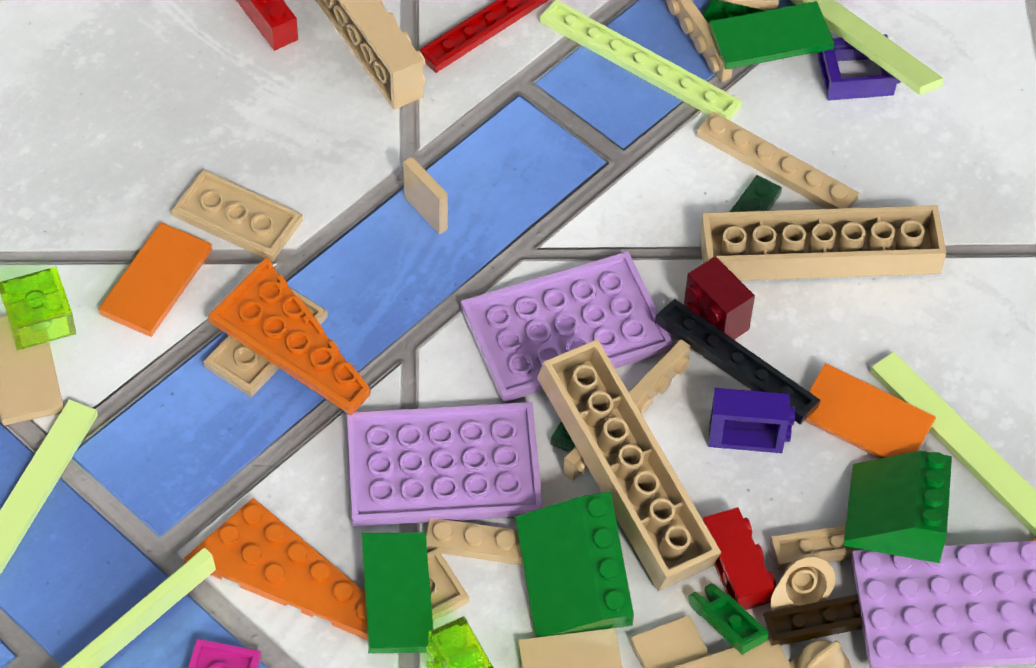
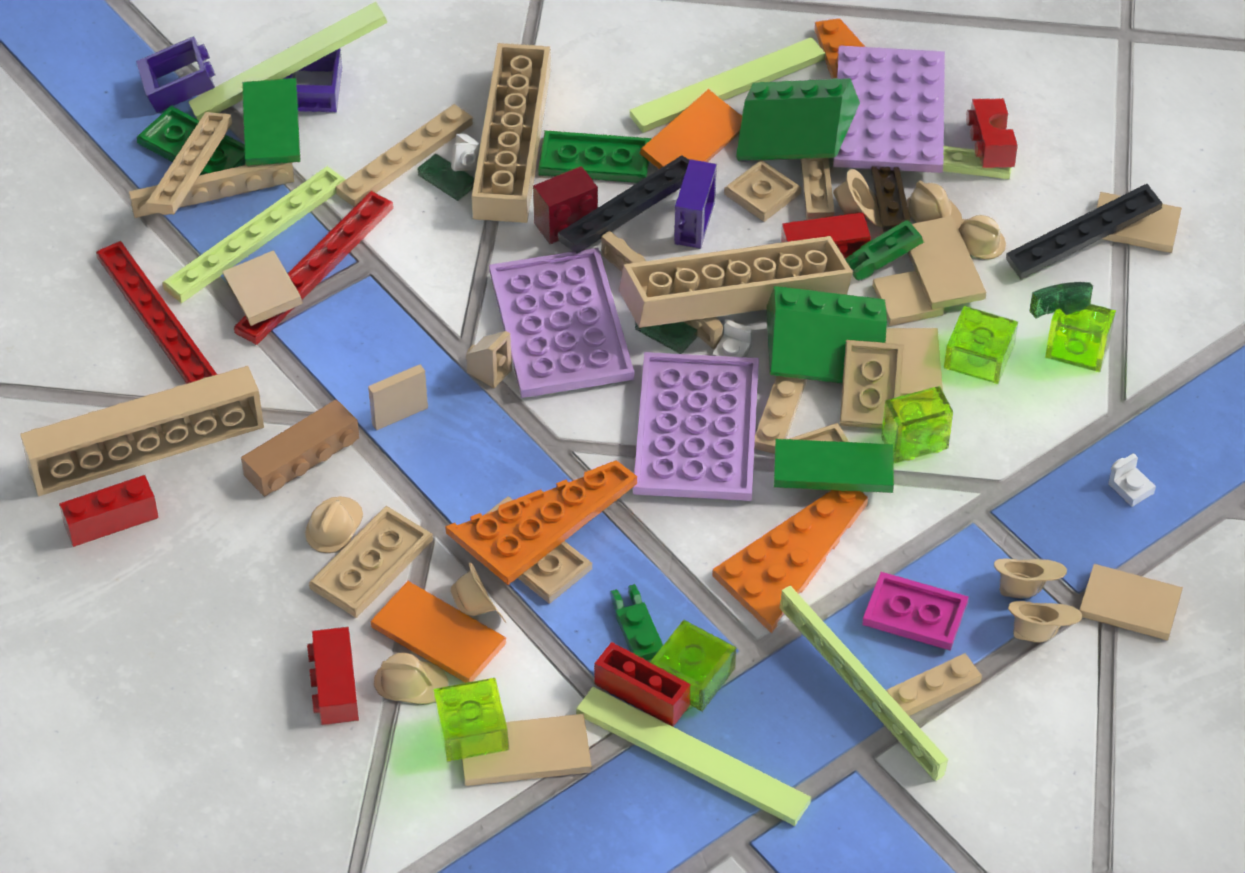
camera: 80 degrees left, 5 degrees down
none -> tan tile [222,250,303,325]
none -> red tile [234,191,394,345]
none -> medium nougat brick [241,399,359,497]
none -> tan piece [305,496,363,553]
none -> red brick [307,627,359,725]
none -> tan piece [374,653,448,704]
none -> tan piece [450,562,506,623]
none -> white bracket [451,134,480,171]
none -> tan slope [466,331,512,388]
none -> green tile [538,130,652,183]
none -> red brick [594,642,691,727]
none -> green hinge [610,584,665,660]
none -> clear neon green brick [650,619,736,712]
none -> white bracket [712,320,753,357]
none -> tan tile [724,160,801,222]
none -> tan tile [839,340,904,430]

